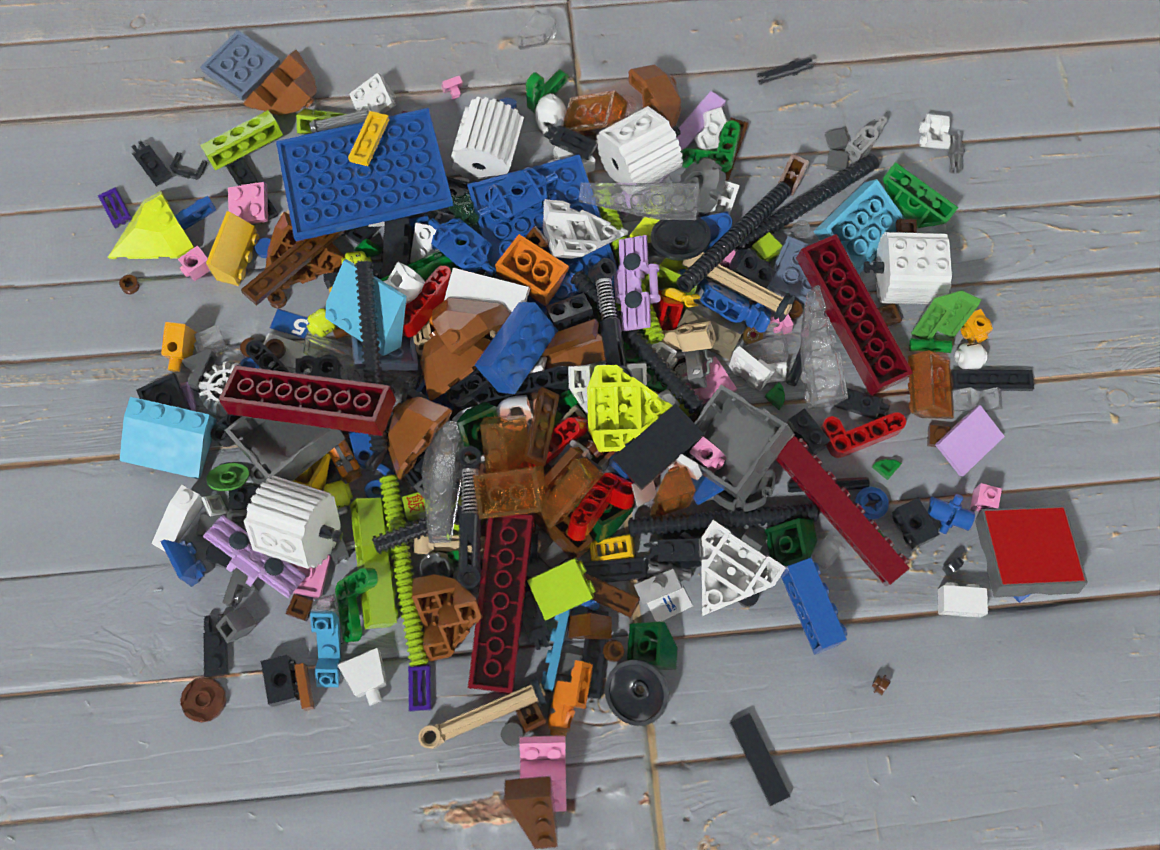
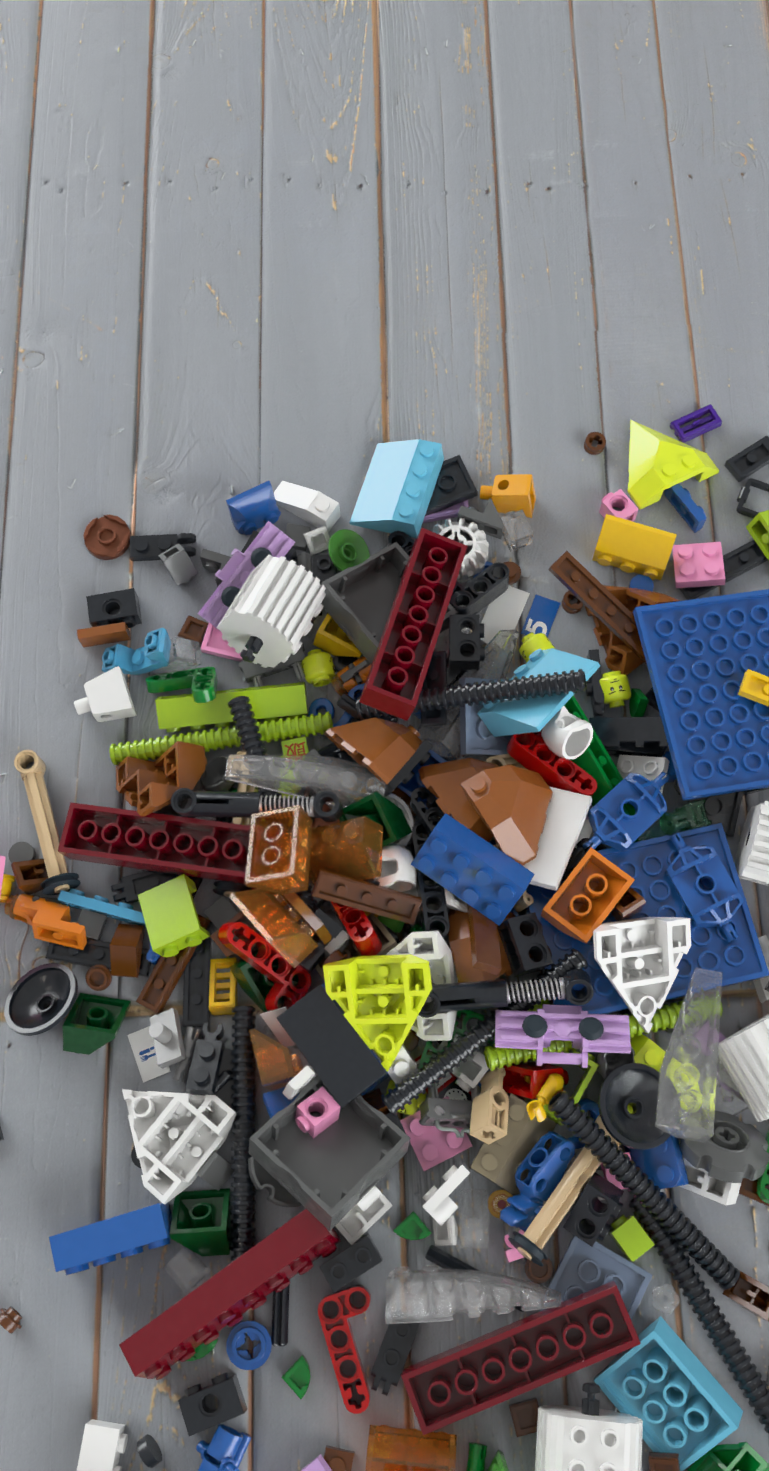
camera: 100 degrees right, 0 degrees up
reddish brown tile [265,339,286,359] -> none
dark purple tile [408,665,432,712] -> none

